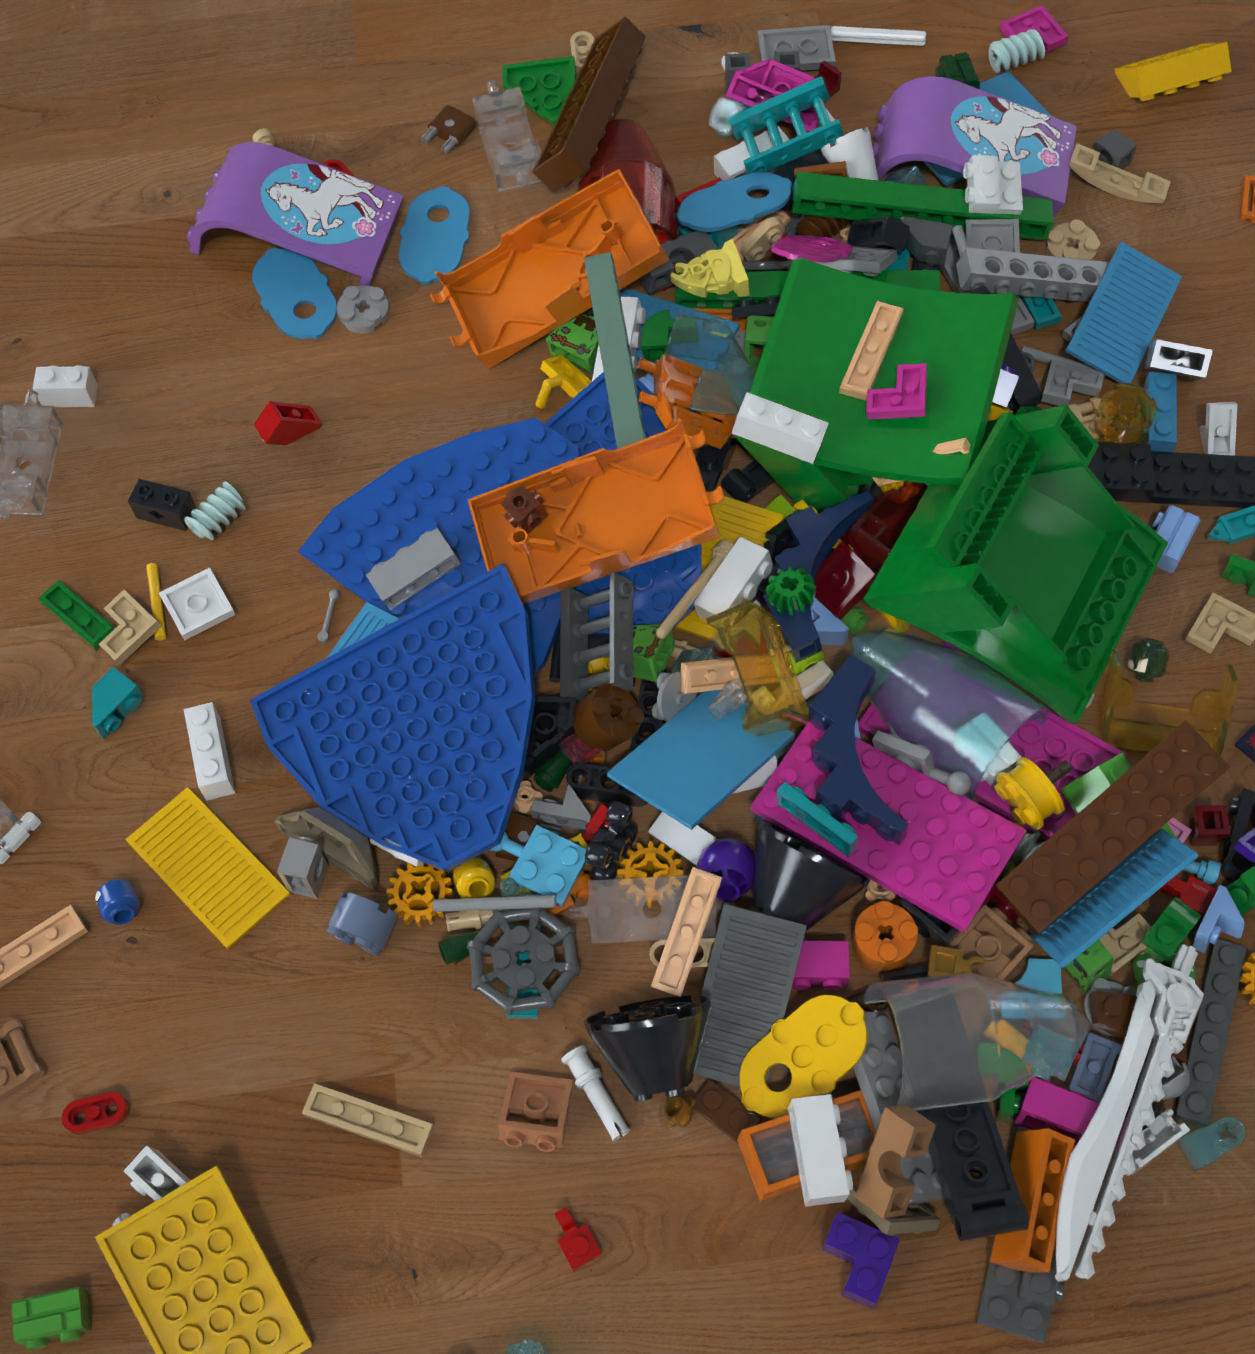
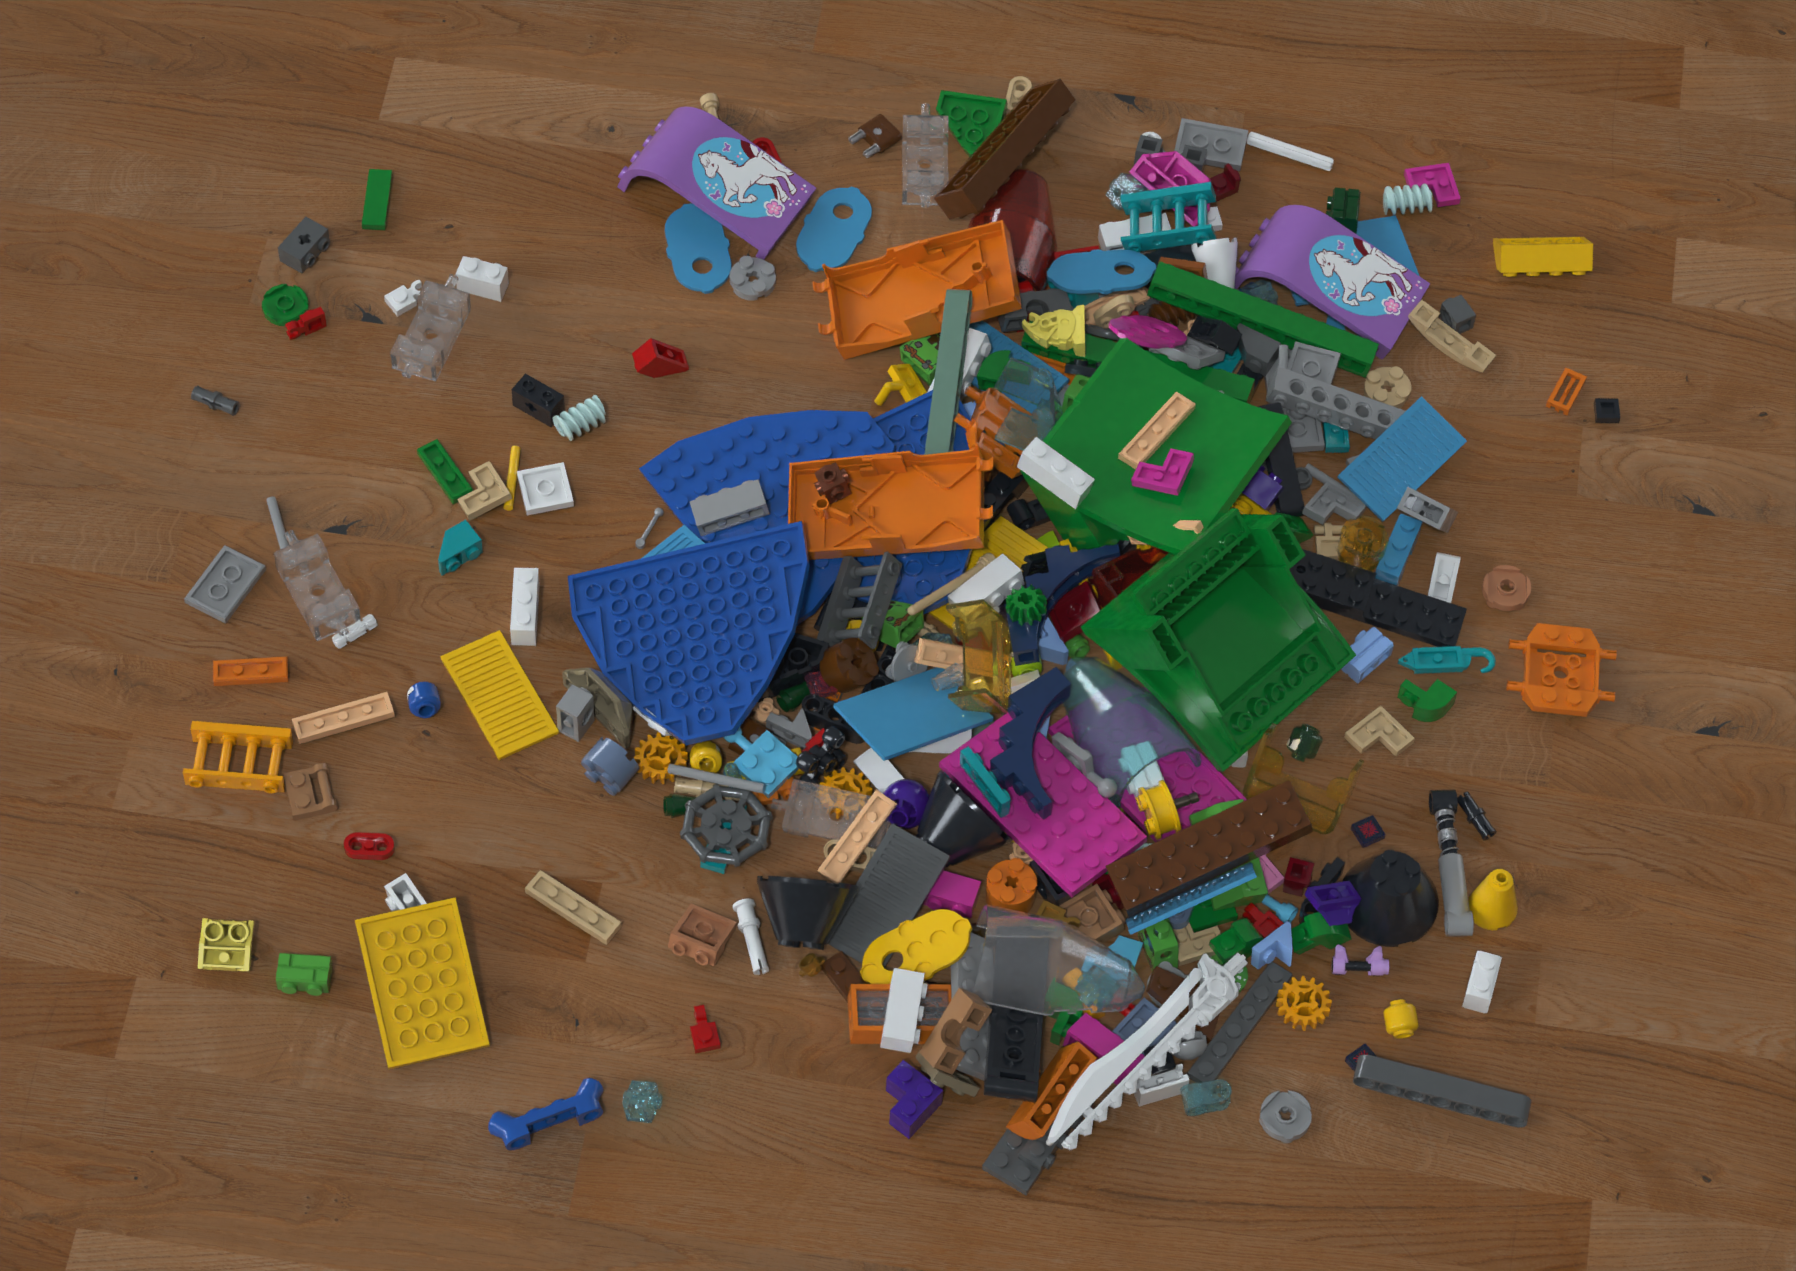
camera: 10 degrees right, 5 degrees down
white plate [963,155,1023,215] -> none

